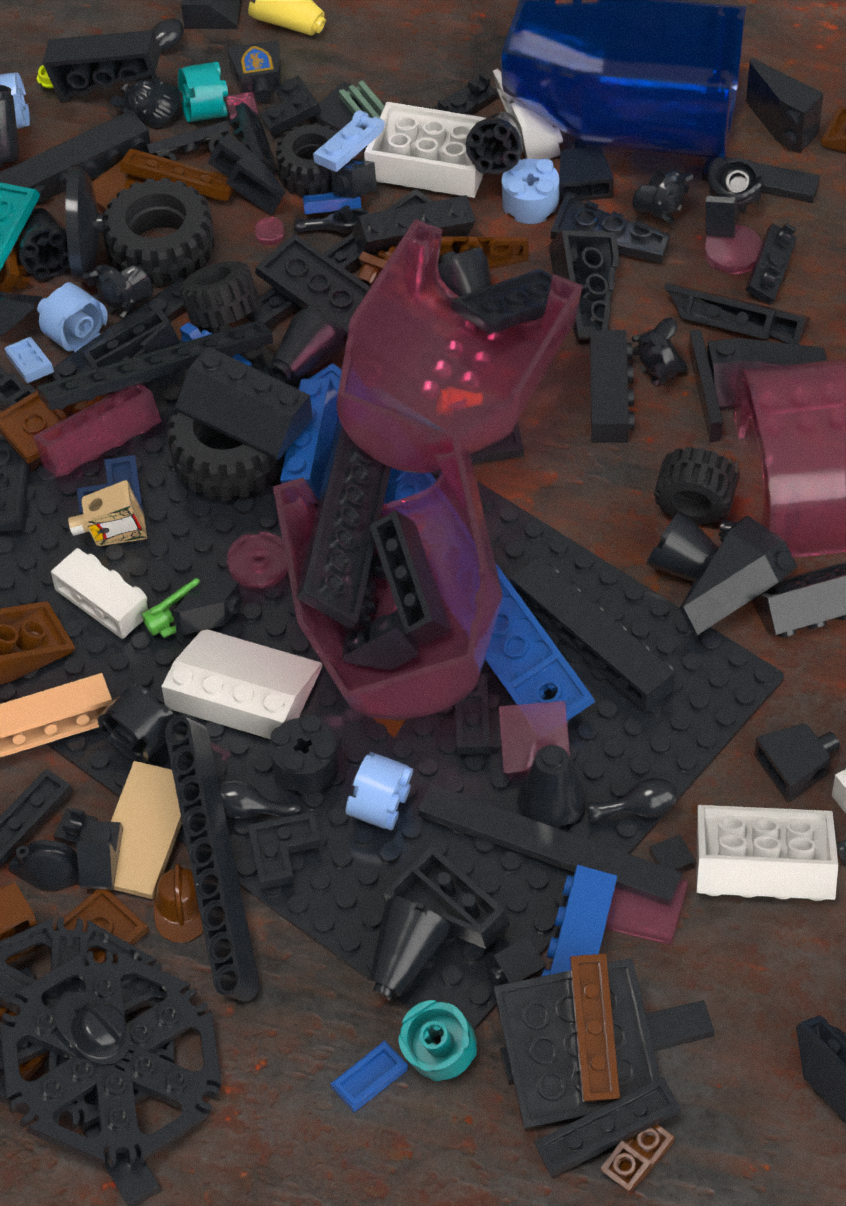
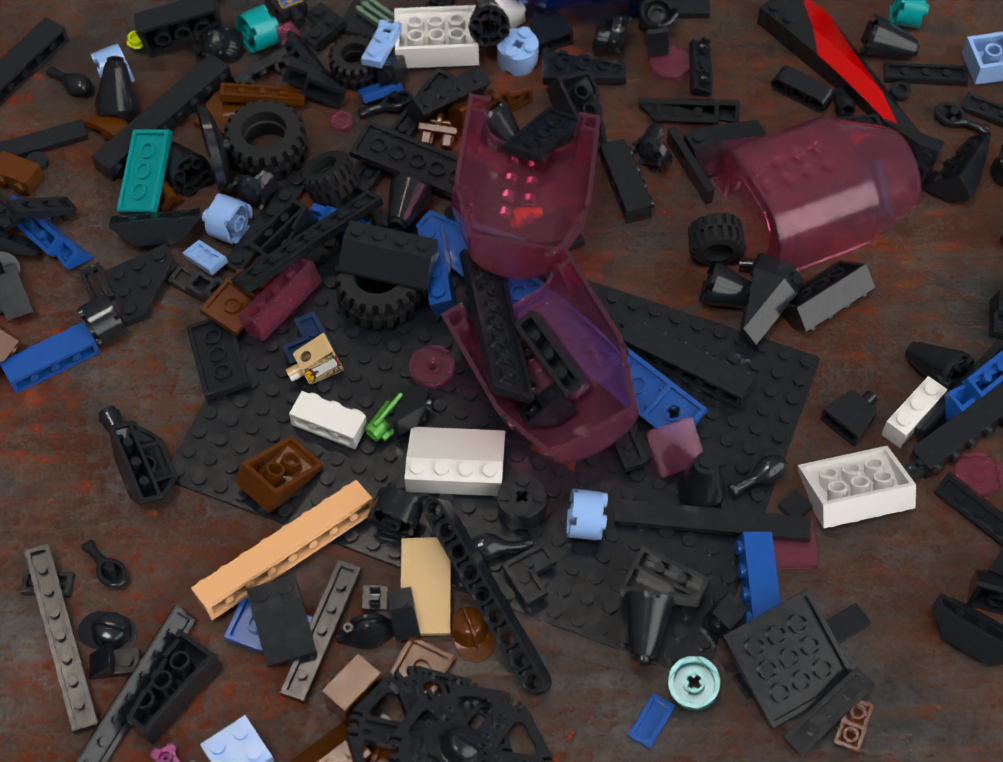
camera: 20 degrees left, 5 degrees up
reddish brown plate [569,954,620,1102] -> none

